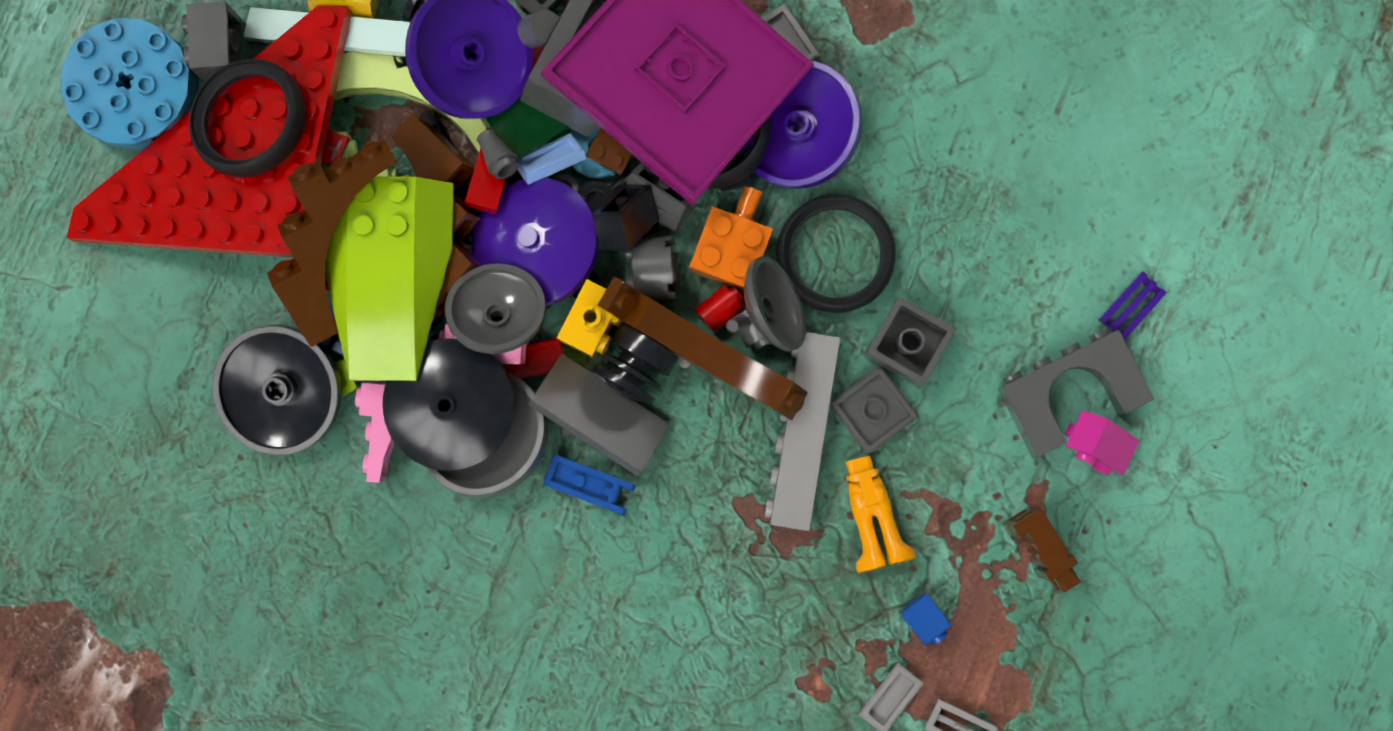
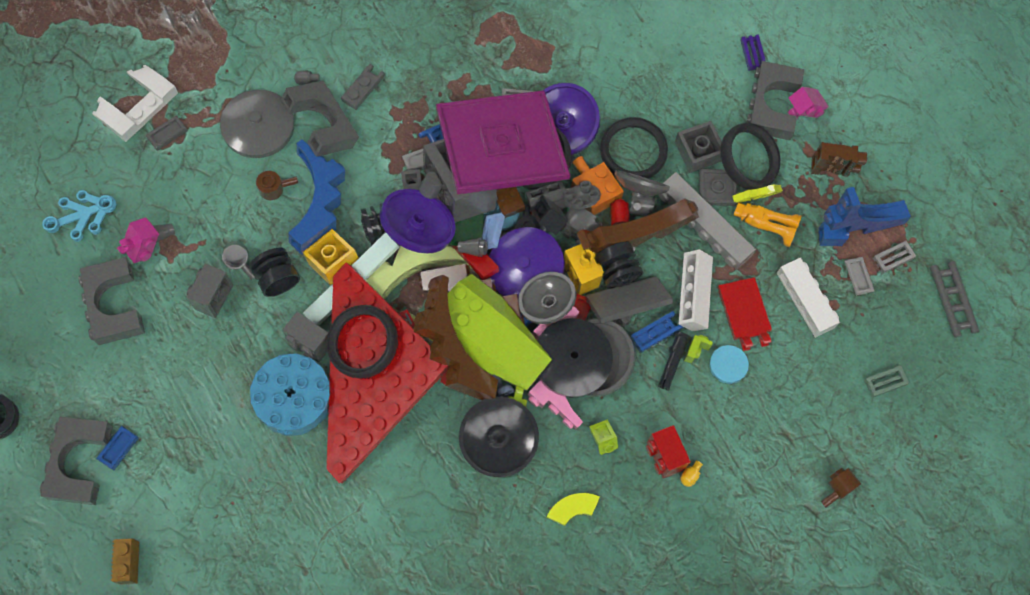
camera: 55 degrees left, 15 degrees down
none -> neon yellow tile [546,493,600,526]
none -> dark grey dish [563,181,601,209]
none -> lime bracket [589,419,618,455]
none -> red brick [646,425,691,479]
none -> black pin [658,331,691,391]
none -> white brick [679,249,713,331]
none -> yellow cylinder [680,460,703,487]
none -> lime bracket [684,335,713,363]
none -> medium azure tile [709,345,749,384]
none -> red tile [717,277,772,351]
none -> black tyre [721,123,781,190]
none -> neon yellow tile [733,184,783,203]
none -> white brick [777,258,840,338]
none -> blue arch [824,187,911,234]

